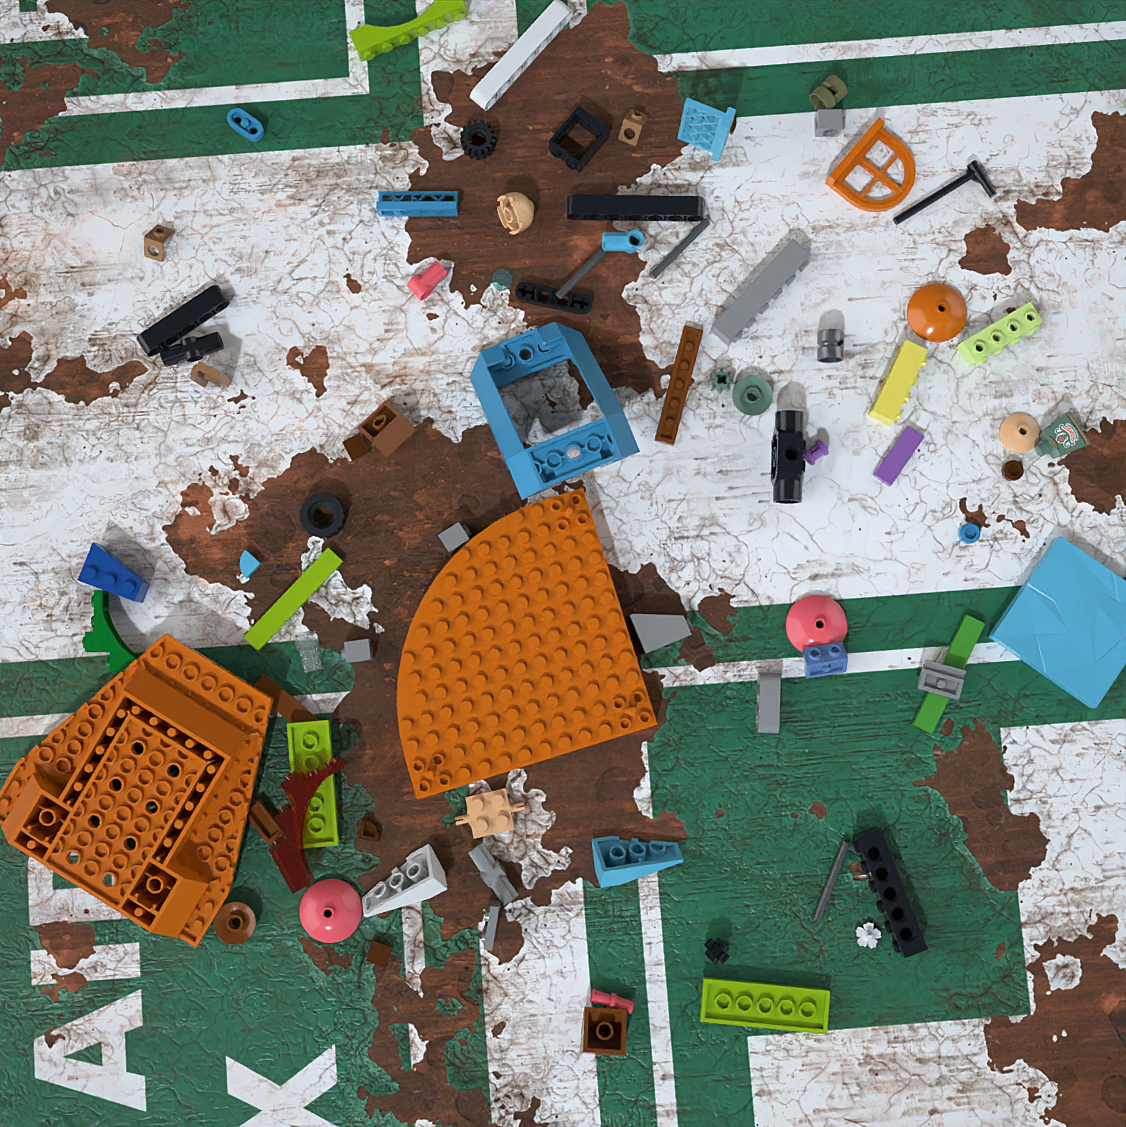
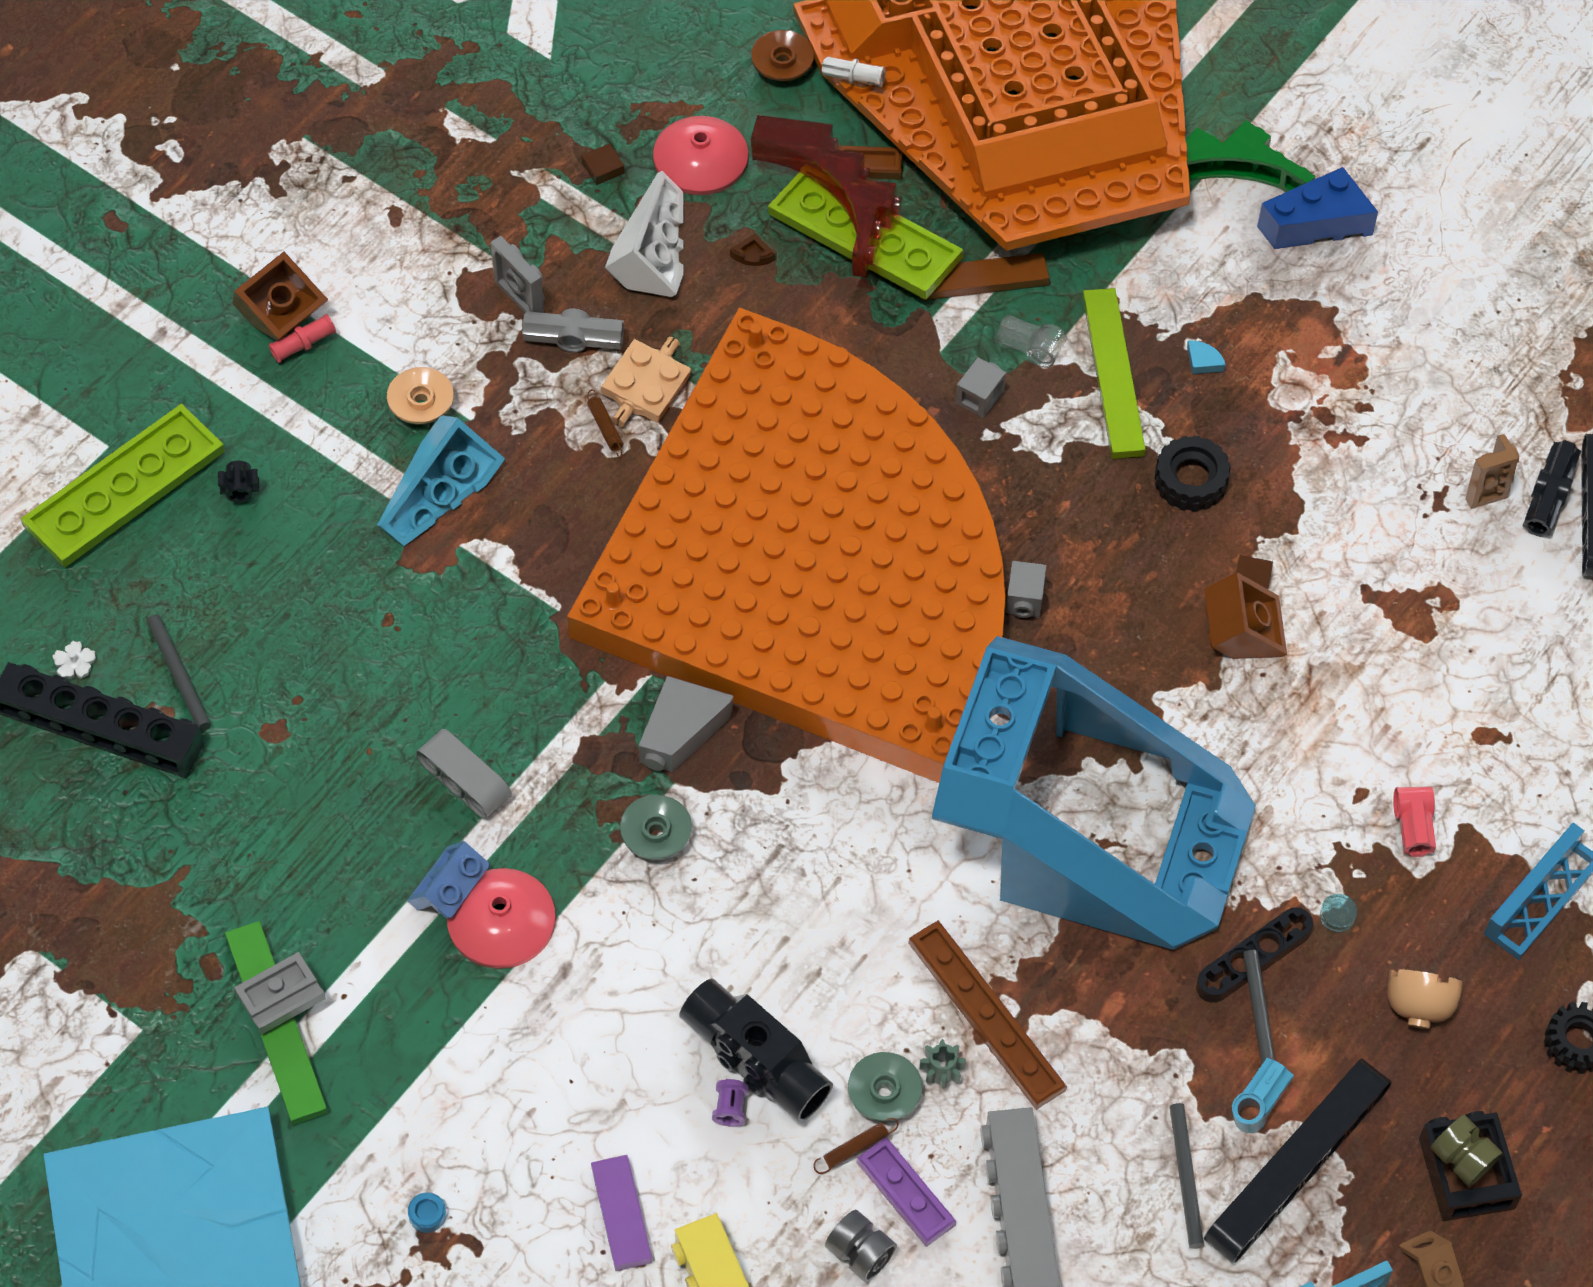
camera: 130 degrees right, 25 degrees down
none -> light nougat dish [387,367,454,424]
none -> dark orange piece [587,389,623,458]
none -> sand green dish [620,795,692,860]
none -> dark orange piece [813,1118,899,1174]
none -> white axle [822,57,886,87]
none -> medium lavender tile [857,1137,956,1247]
none -> olive wheel [1430,1114,1503,1187]

